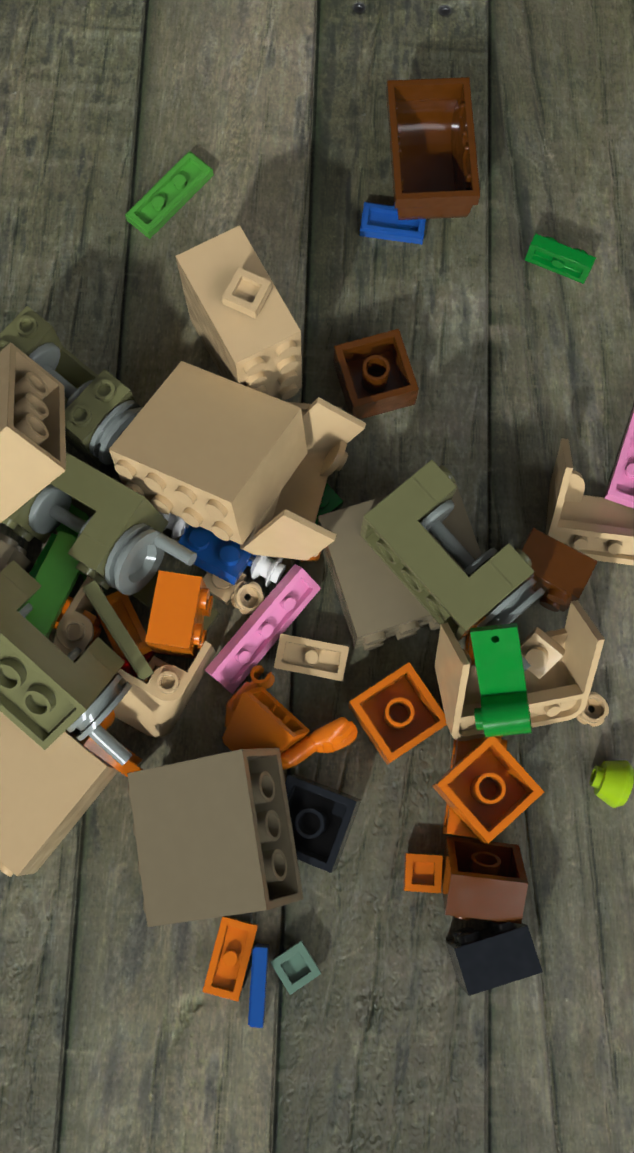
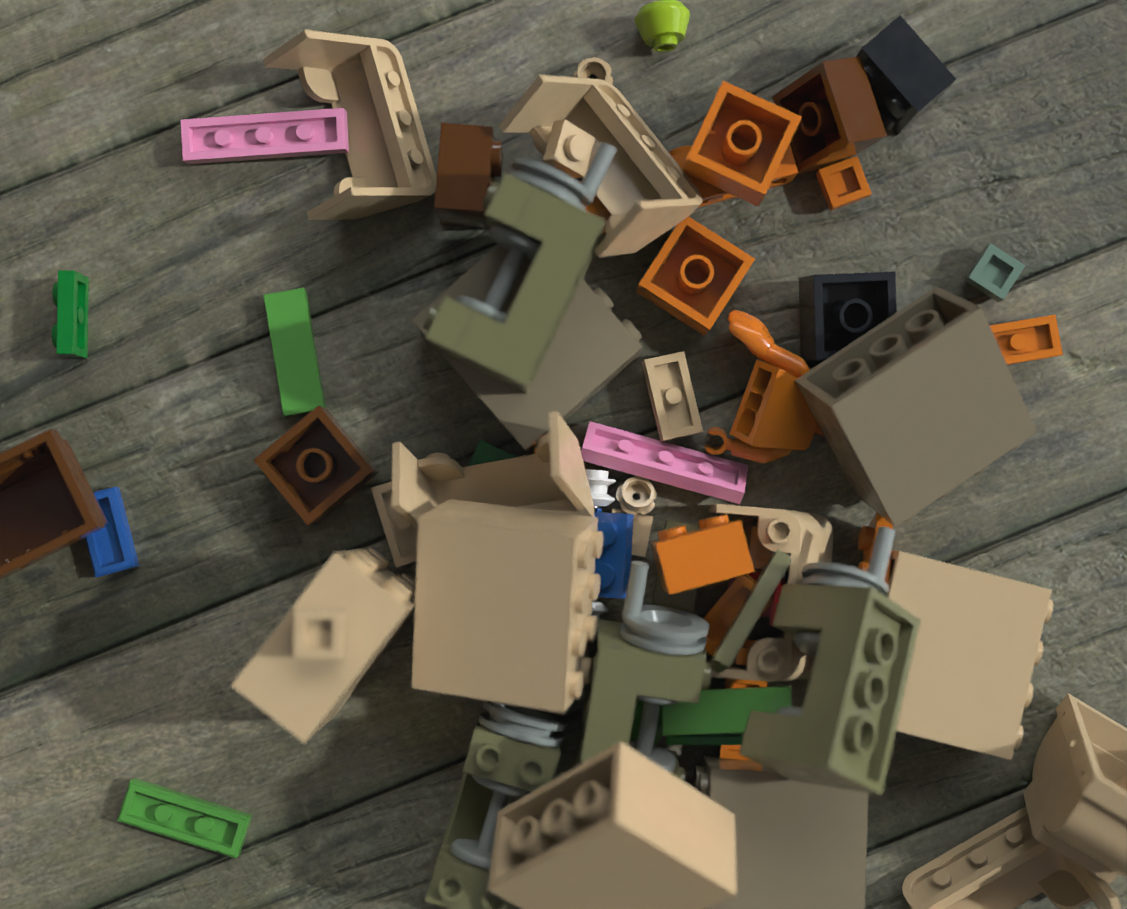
camera: 115 degrees left, 10 degrees up
blue tile [248,943,269,1028] -> none
green door [470,623,532,737] -> none
none -> bright green tile [263,288,327,417]

